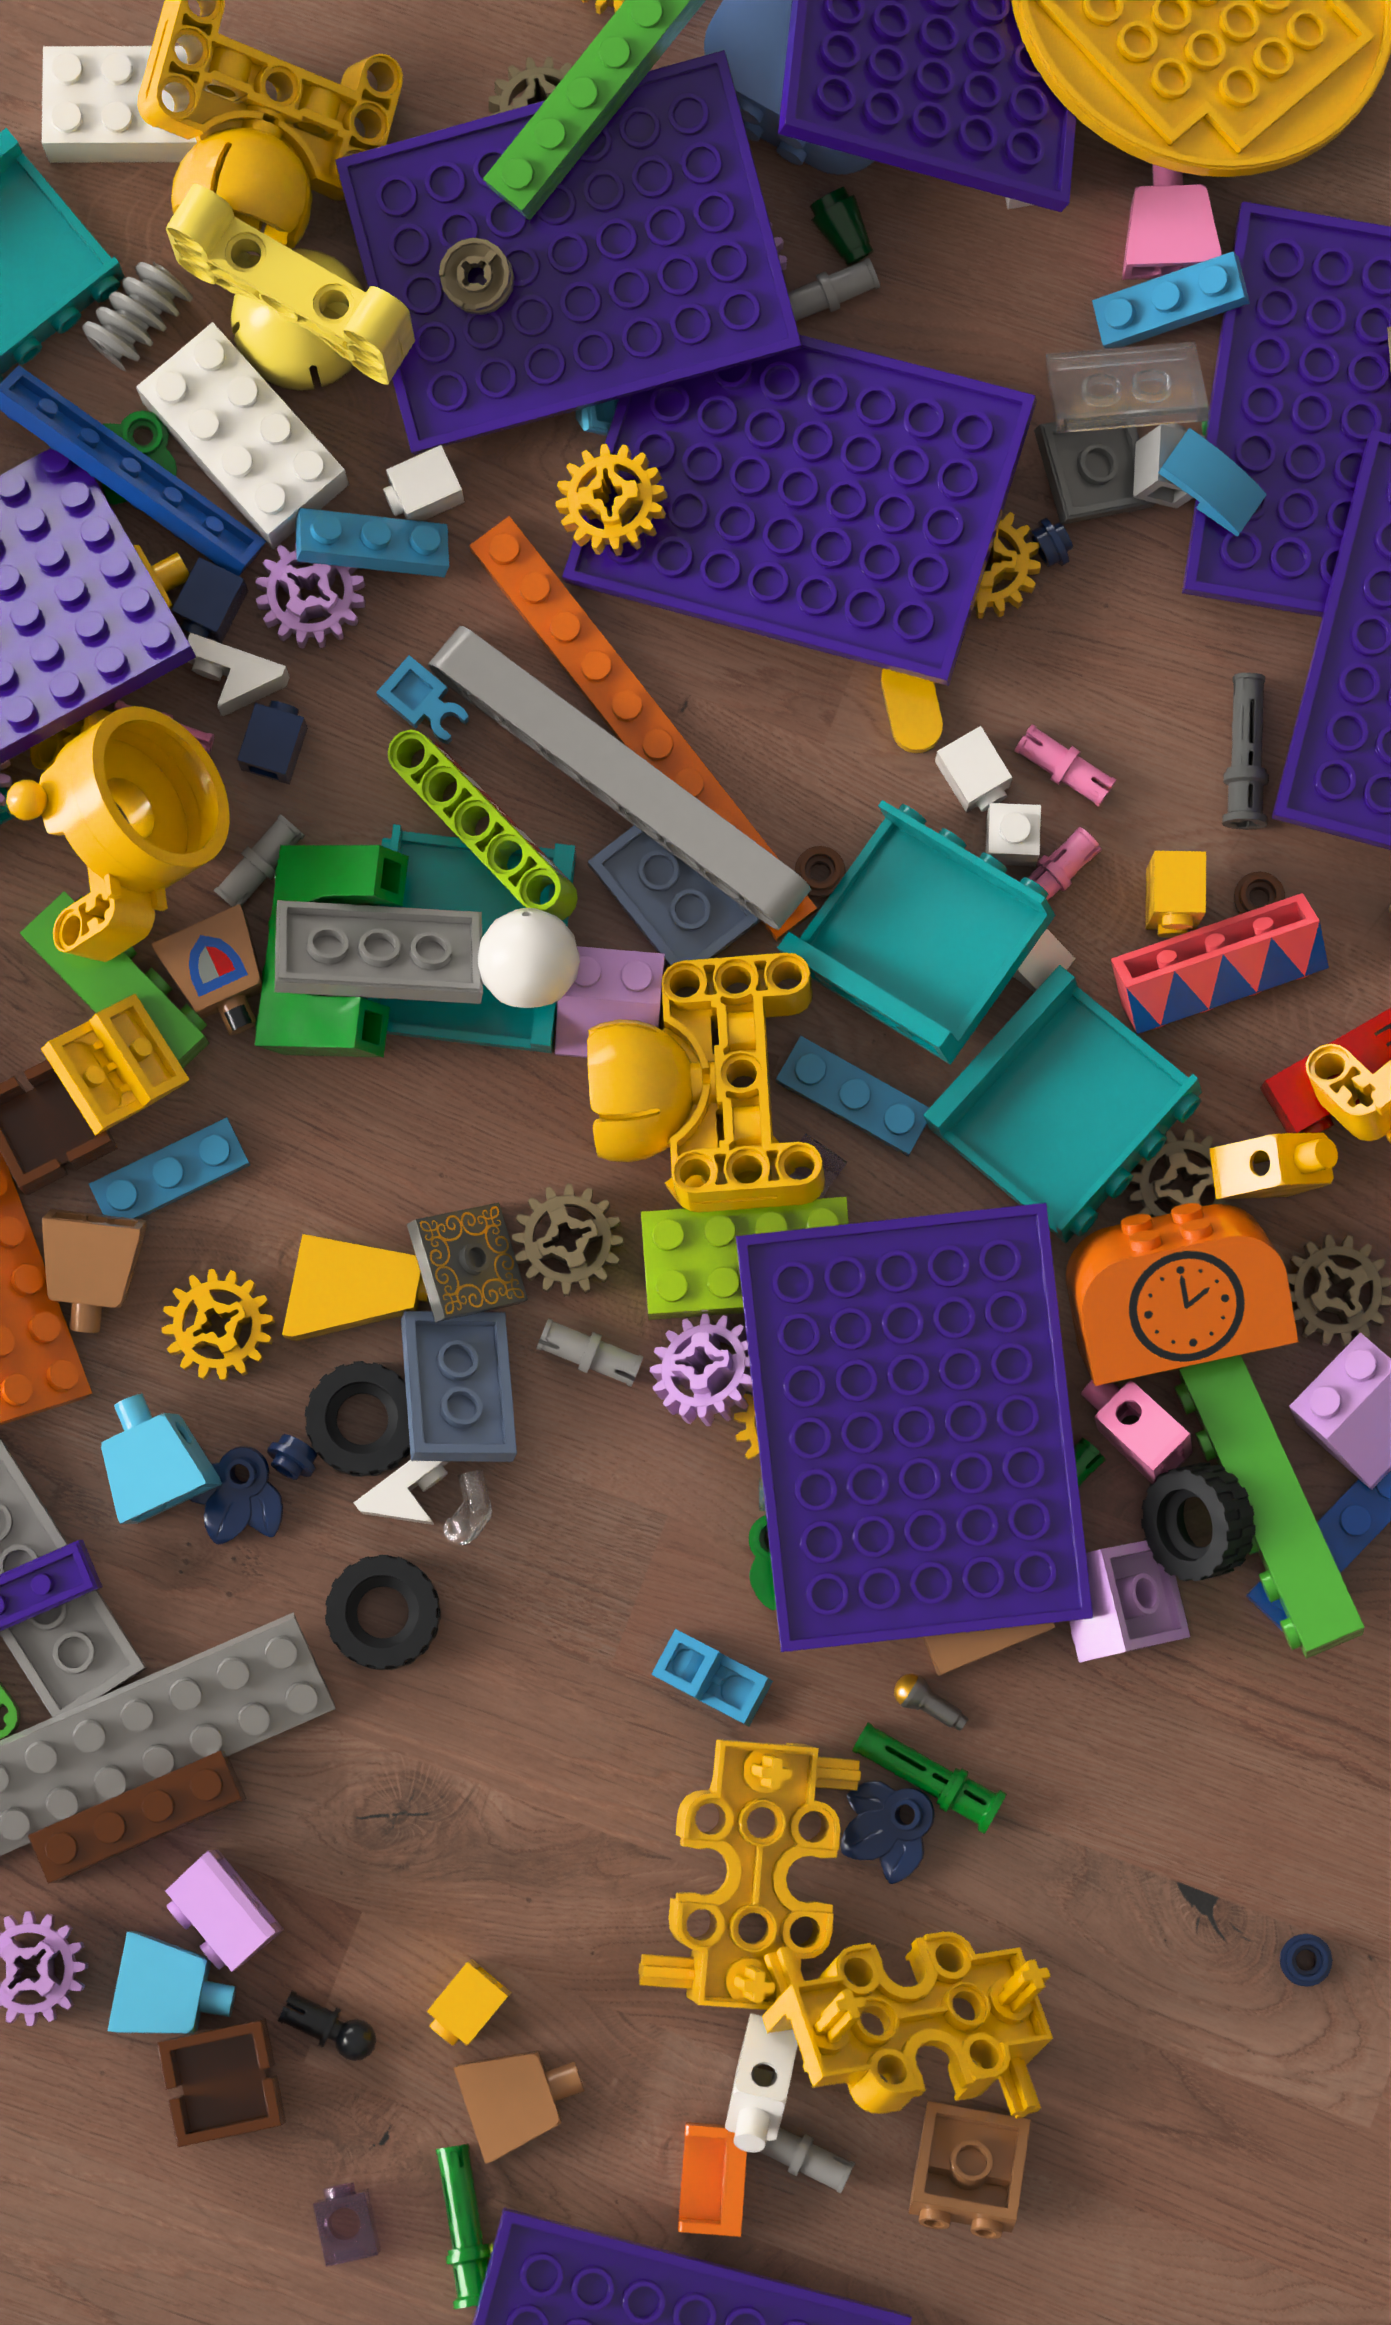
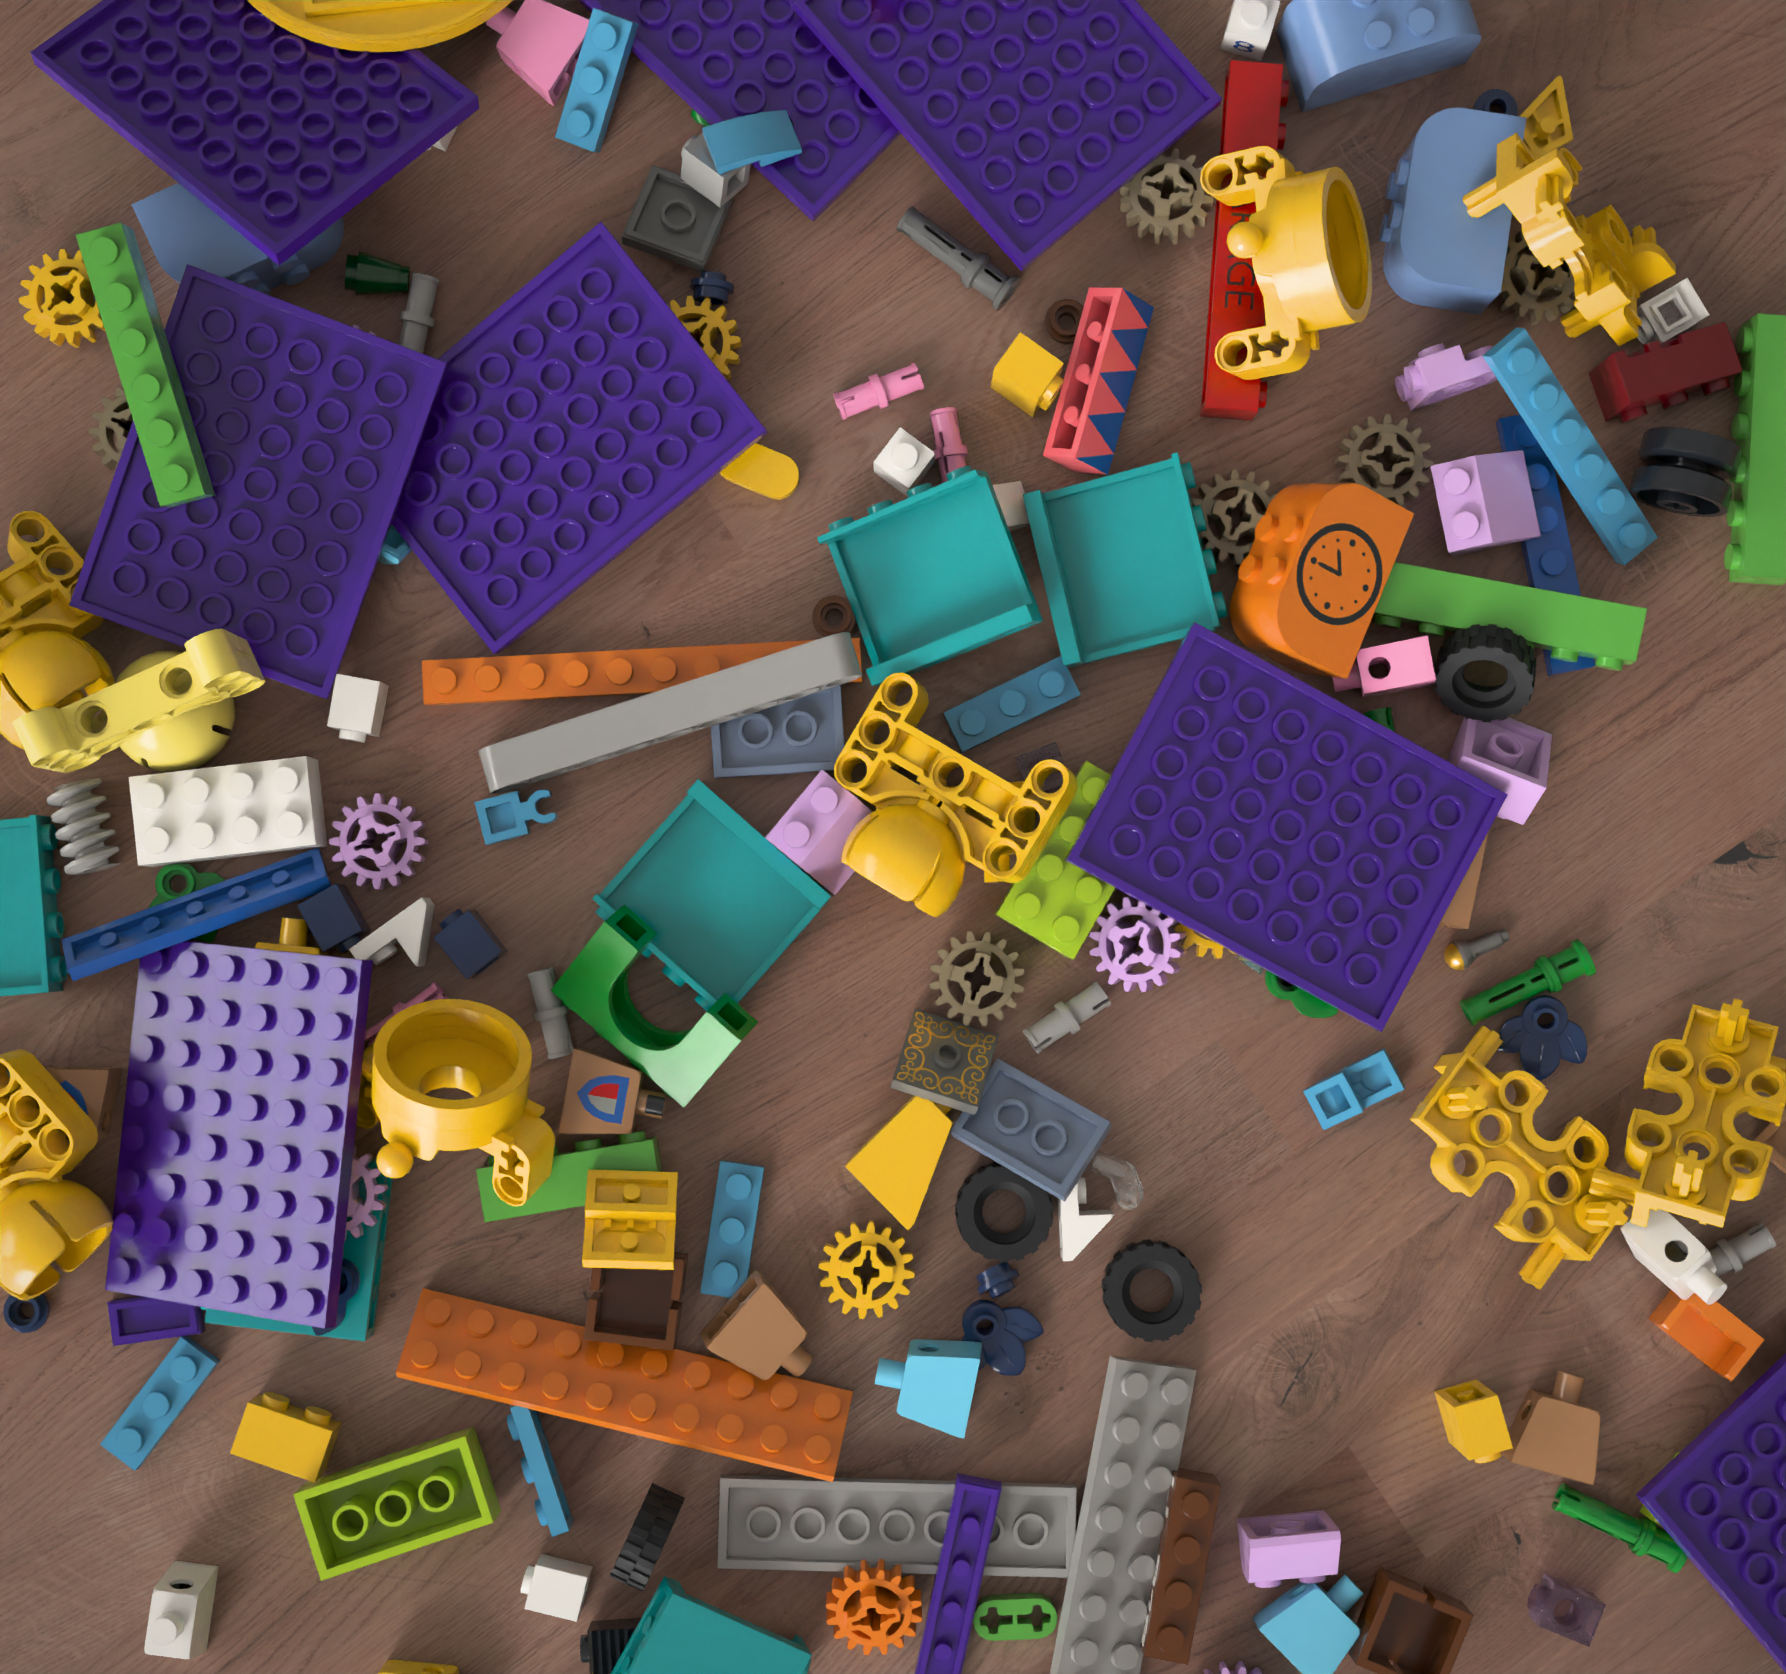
camera: 60 degrees left, 5 degrees up
light grey tile [274,900,483,1004] -> none
black pin [278,1991,376,2061] -> none
dark azure plate [295,508,449,577] -> none
lime beam [388,730,578,920] -> none
dark tan wheel [439,238,515,315] -> none
white helmet [478,908,580,1008] -> none
yellow gear [556,444,667,556] -> none
white brick [935,726,1012,812] -> none
clear tile [1046,342,1209,433] -> none
yellow torso [1209,1132,1338,1199] -> none

